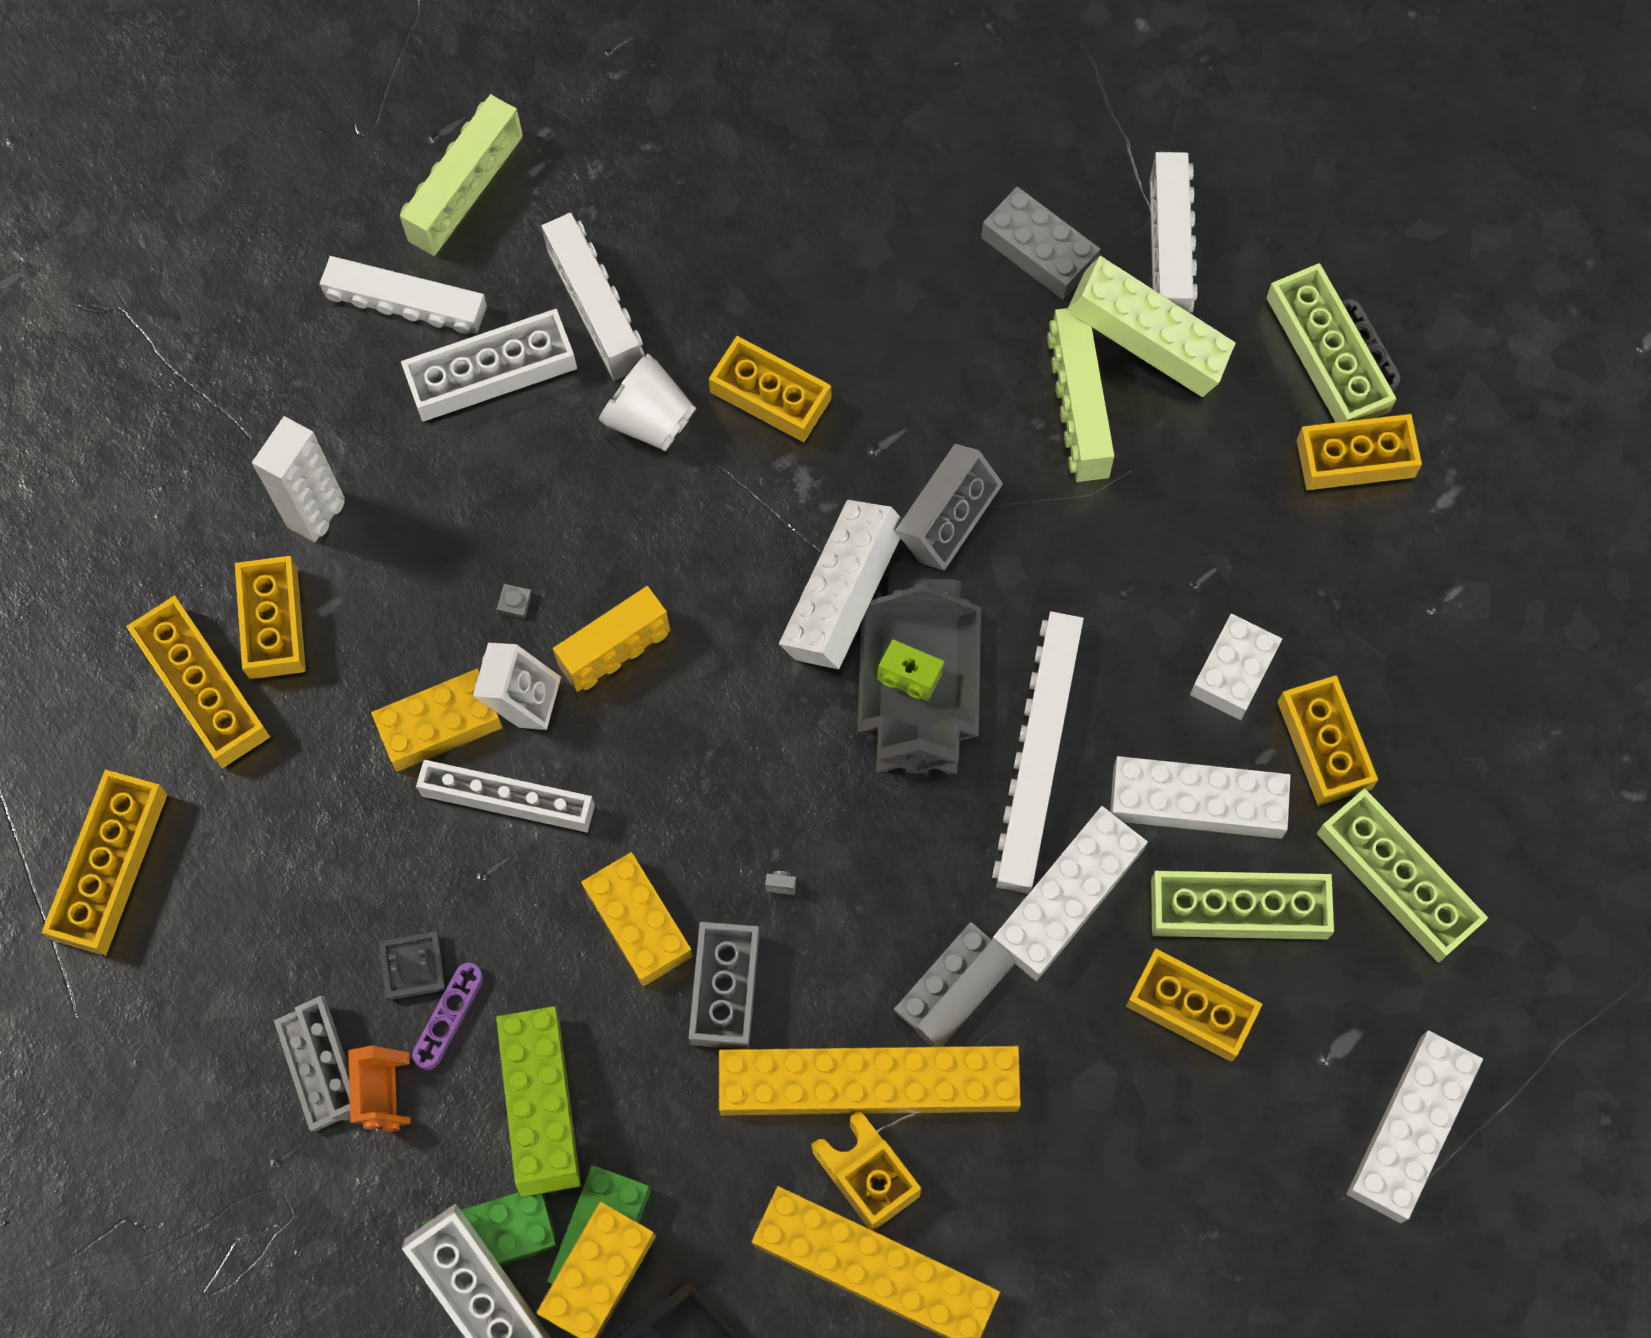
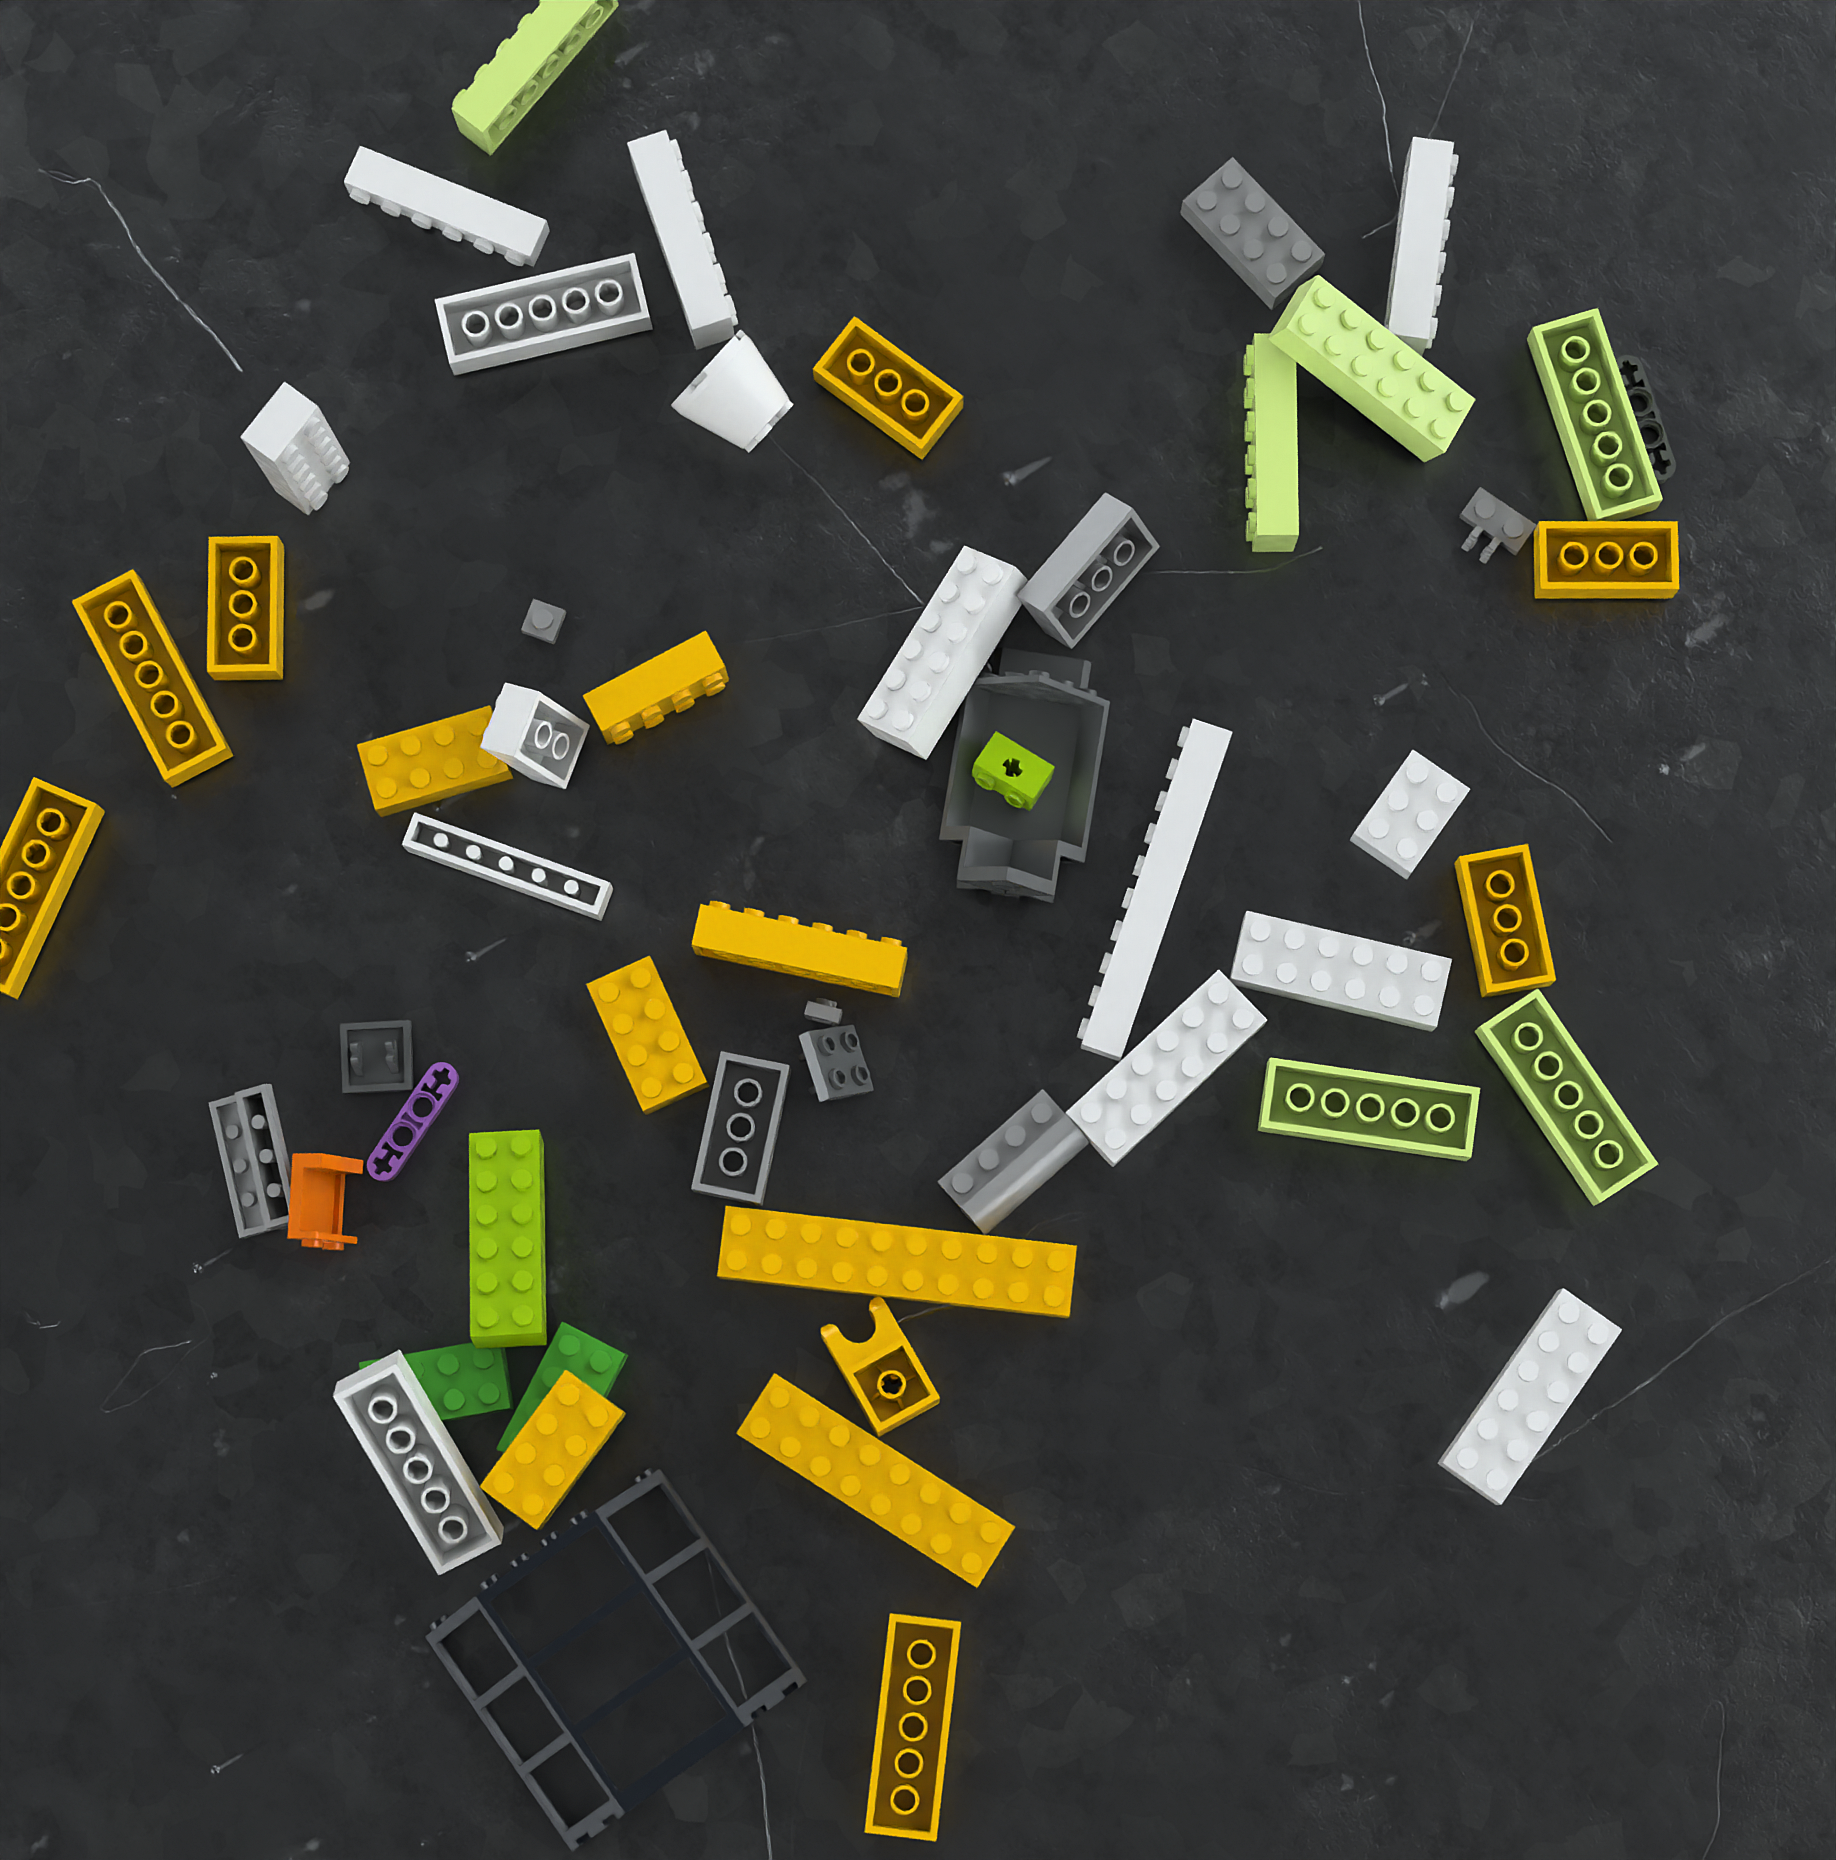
camera: 10 degrees right, 10 degrees up
yellow brick [1126,948,1263,1062] -> none
none -> yellow brick [691,901,908,998]
none -> dark grey plate [798,1024,874,1102]
none -> light grey hinge [1459,487,1537,564]

